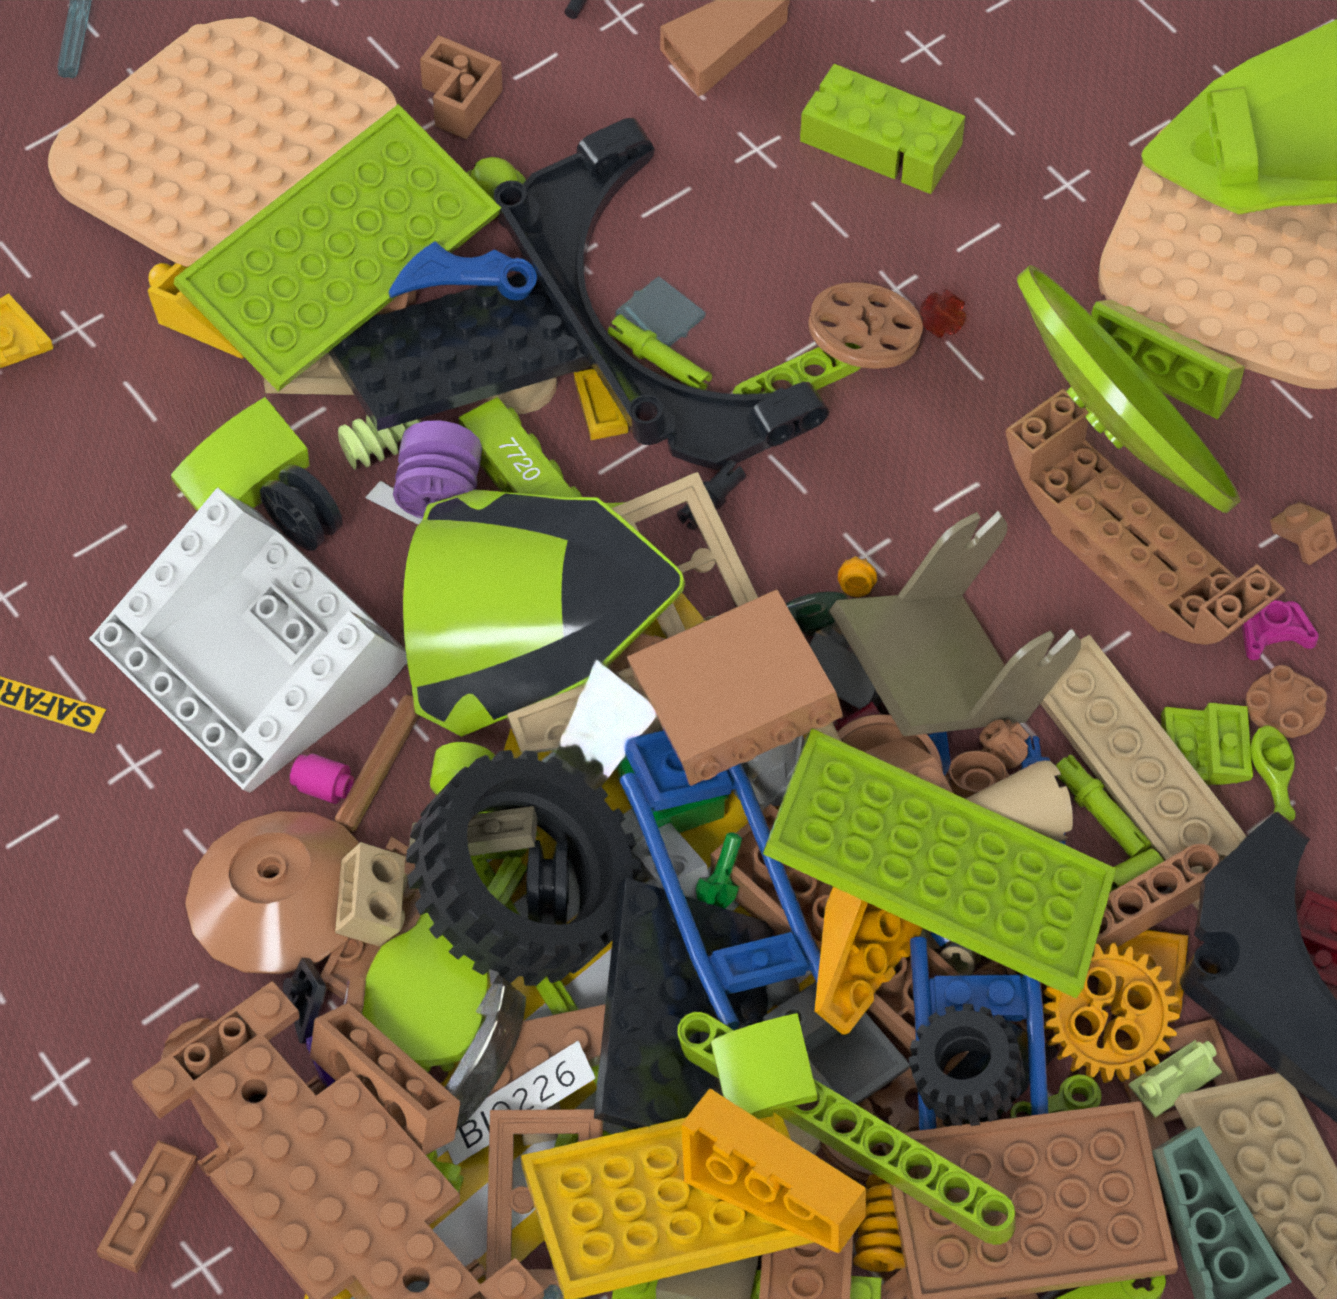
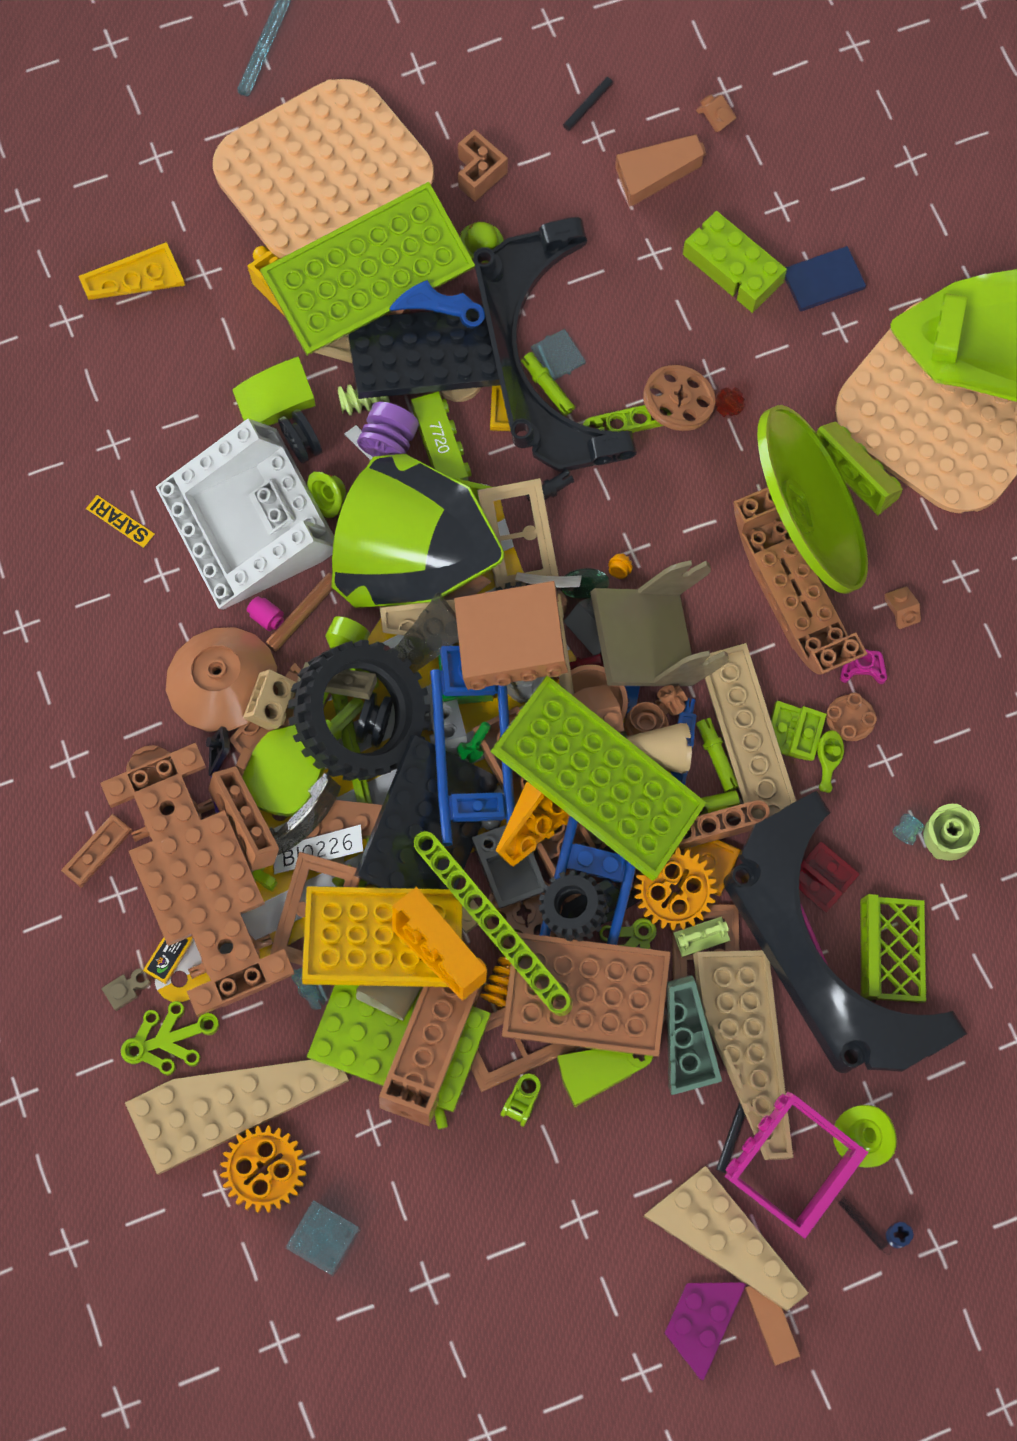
camera: 15 degrees right, 15 degrees up
lime slope [711,1013,817,1119] -> none
none -> lime hat [307,472,346,518]
none -> dark blue tile [785,246,866,312]

